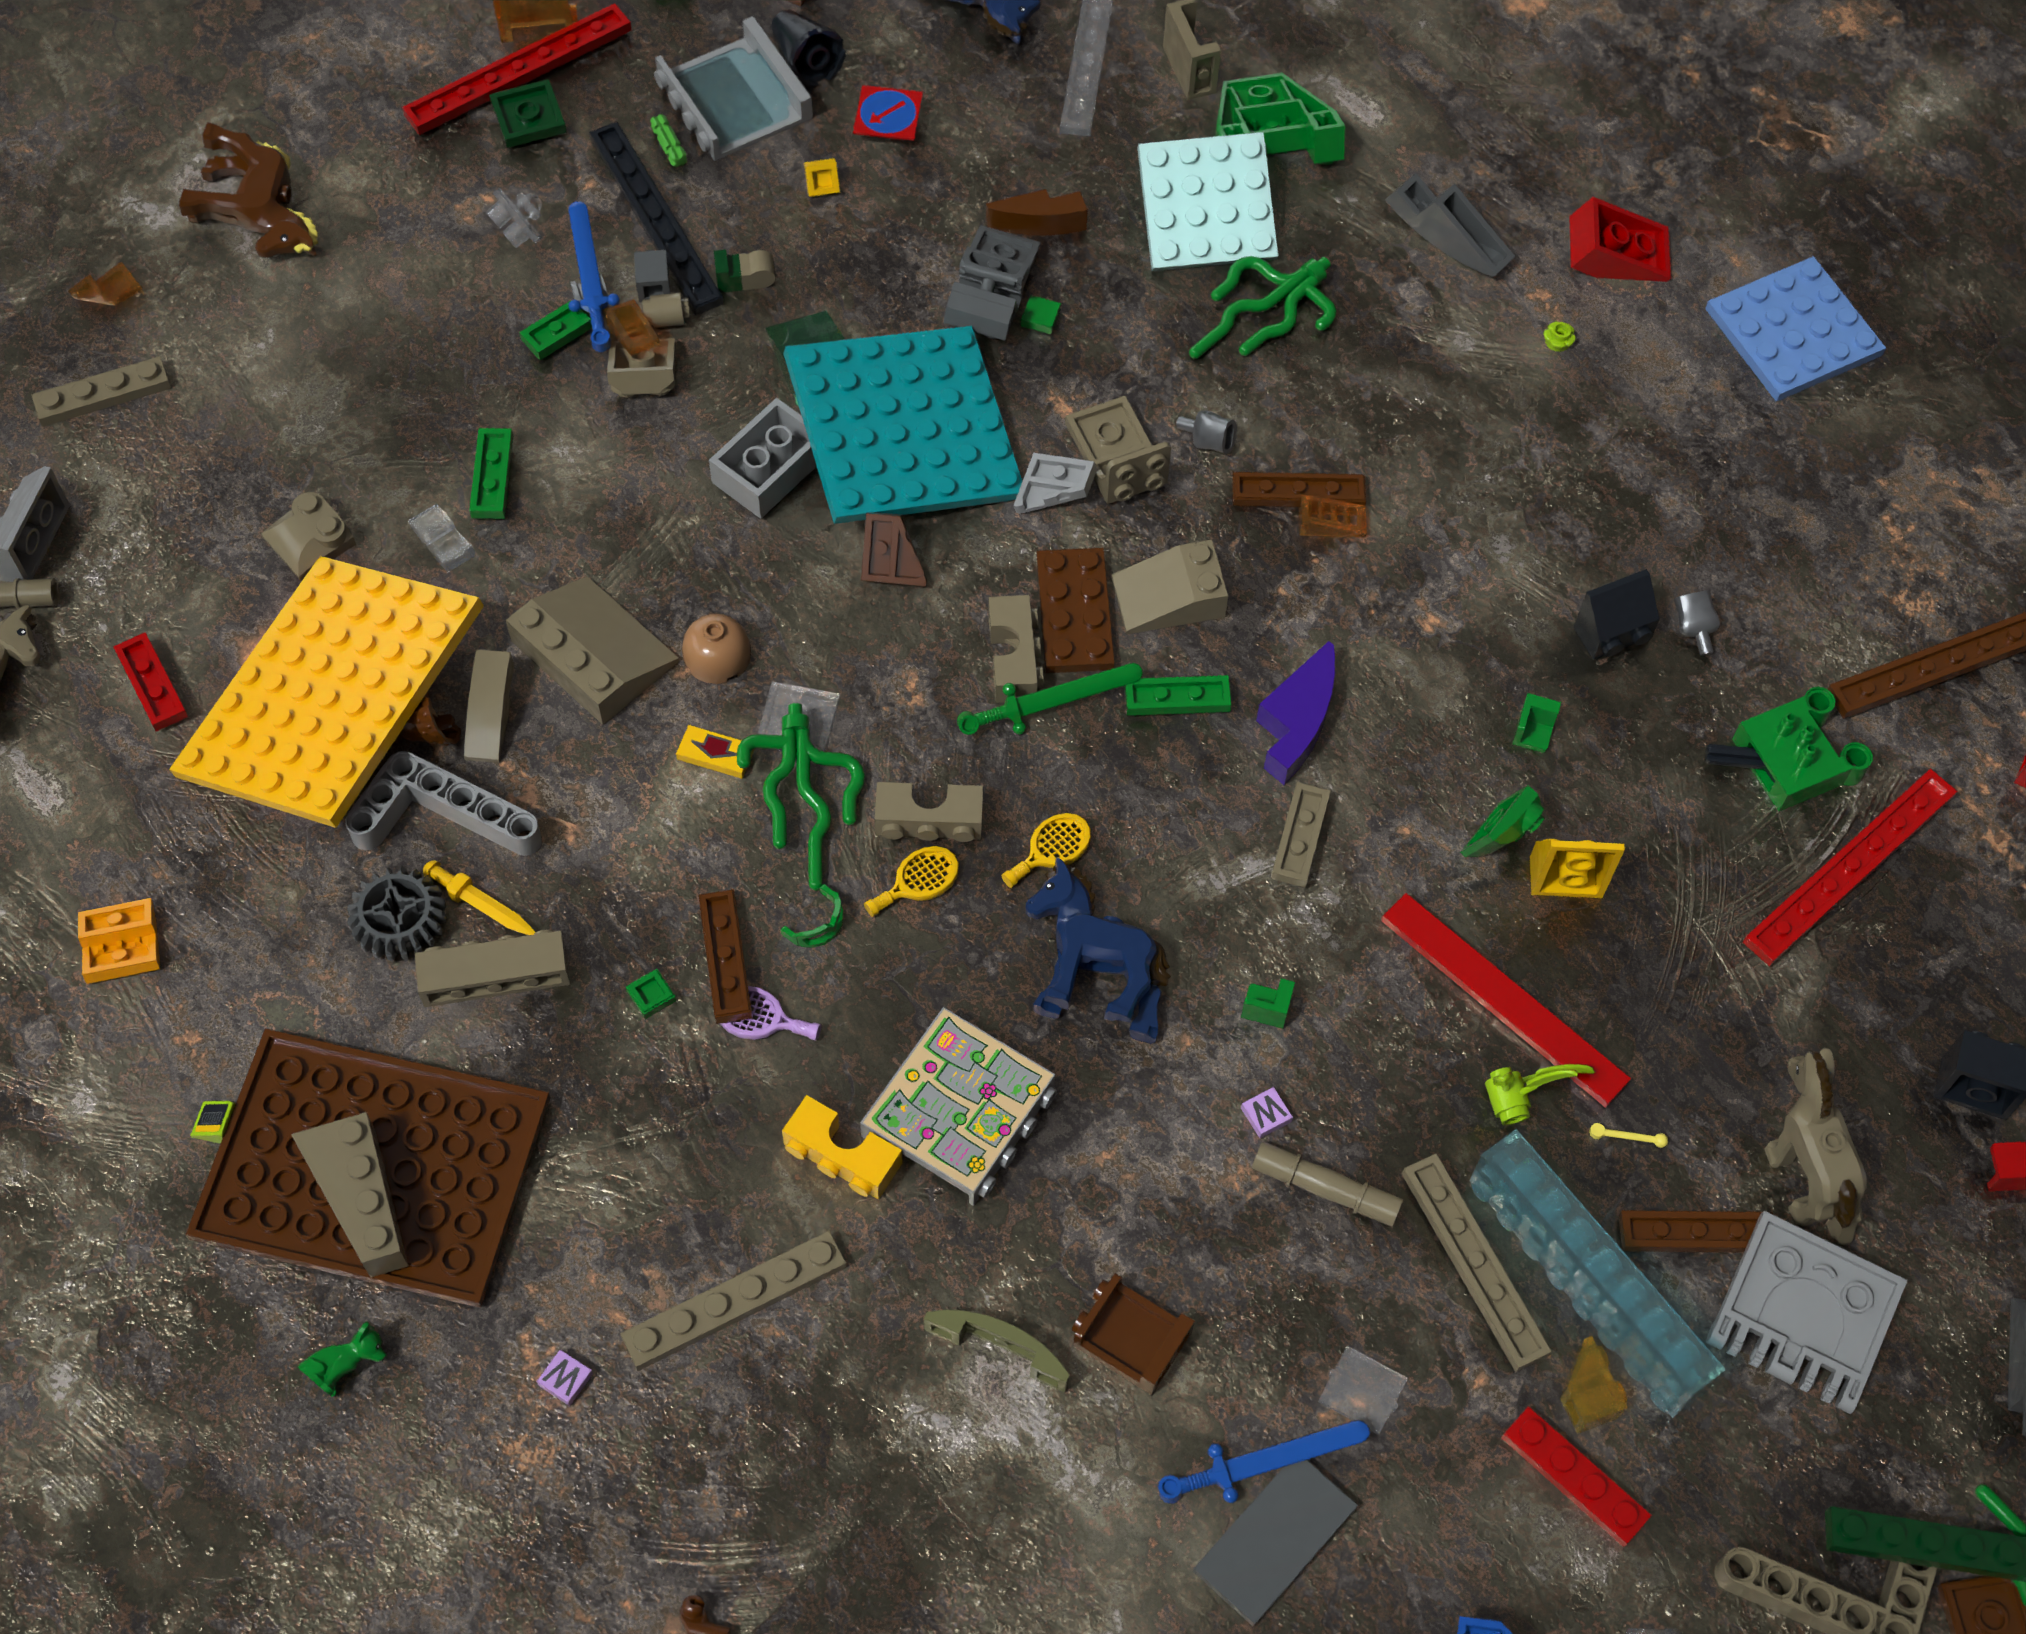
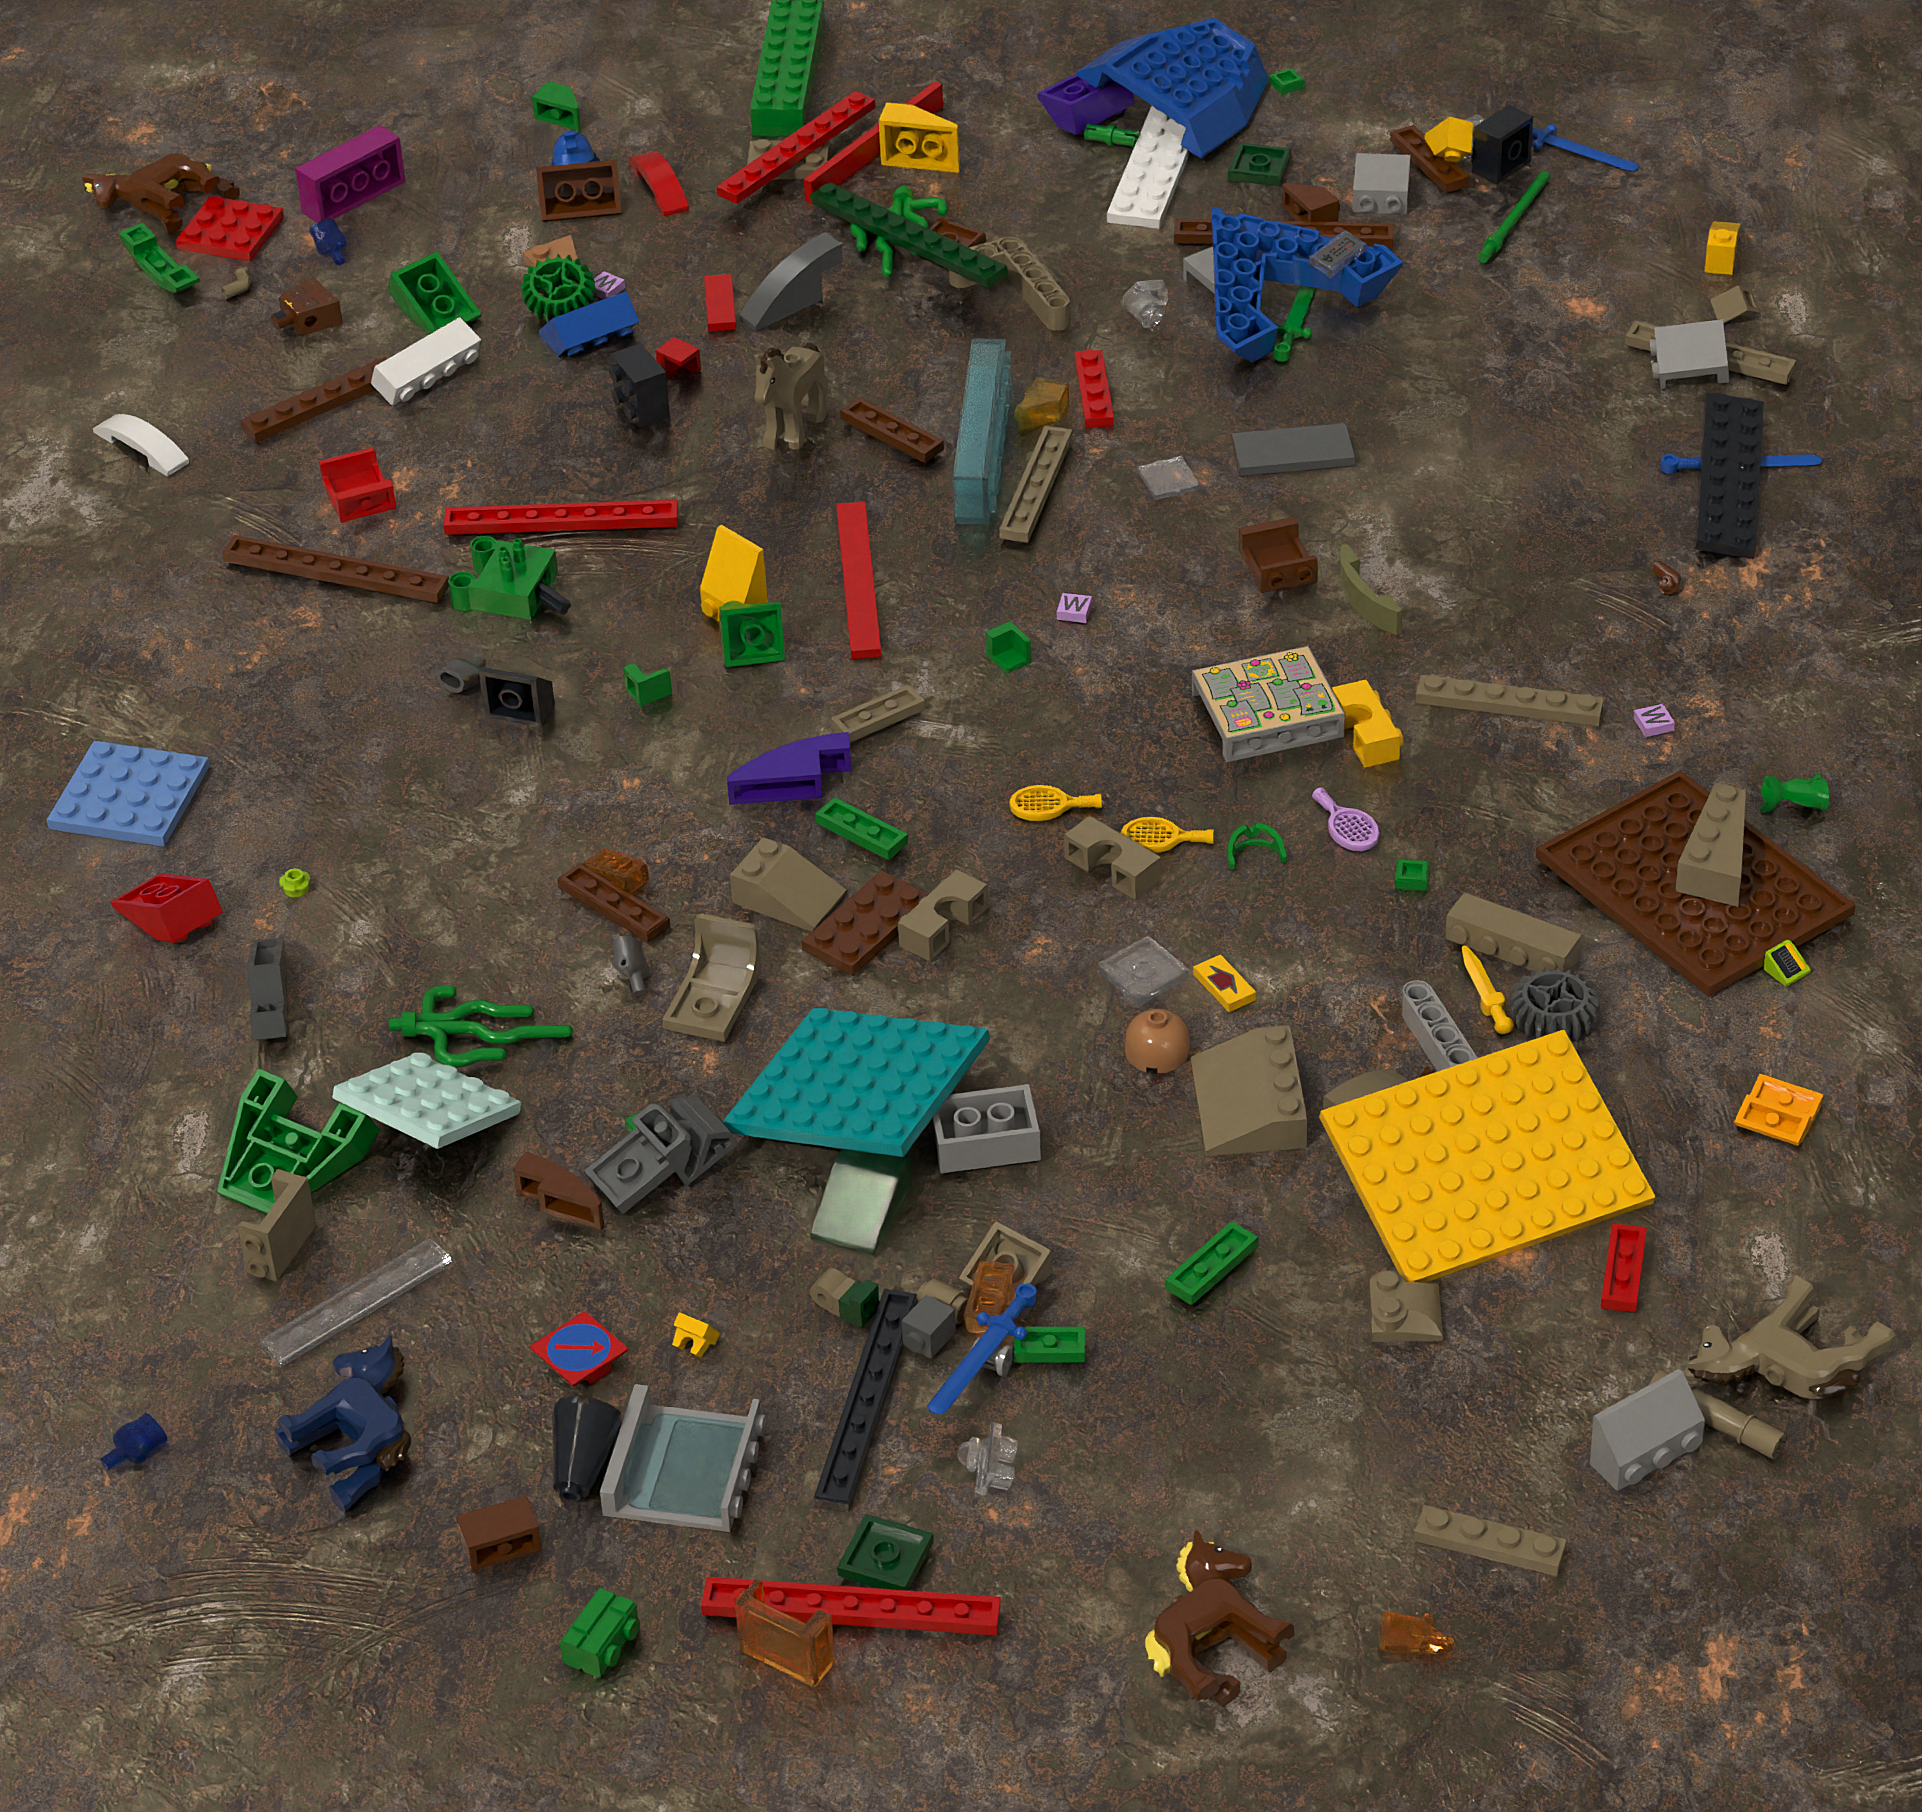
camera: 135 degrees left, 20 degrees down
clear slope [408,504,476,572] -> none
bright green axle [650,114,687,167] -> none
reddish brown tile [698,889,753,1024] -> none
green plant [737,703,865,891] -> none
reddish brown wing [861,512,927,586] -> none
green sword [957,663,1143,735] -> none
light grey wing [1013,453,1097,514] -> none
dark blue animal [1025,858,1171,1044] -> none
blue sword [1158,1420,1370,1504] -> none
dark tan piece [1251,1141,1403,1227] -> none
lime plant [1485,1064,1595,1125] -> none
light yellow hinge [1589,1123,1668,1148] -> none
light grey hinge [1706,1211,1908,1414] -> none

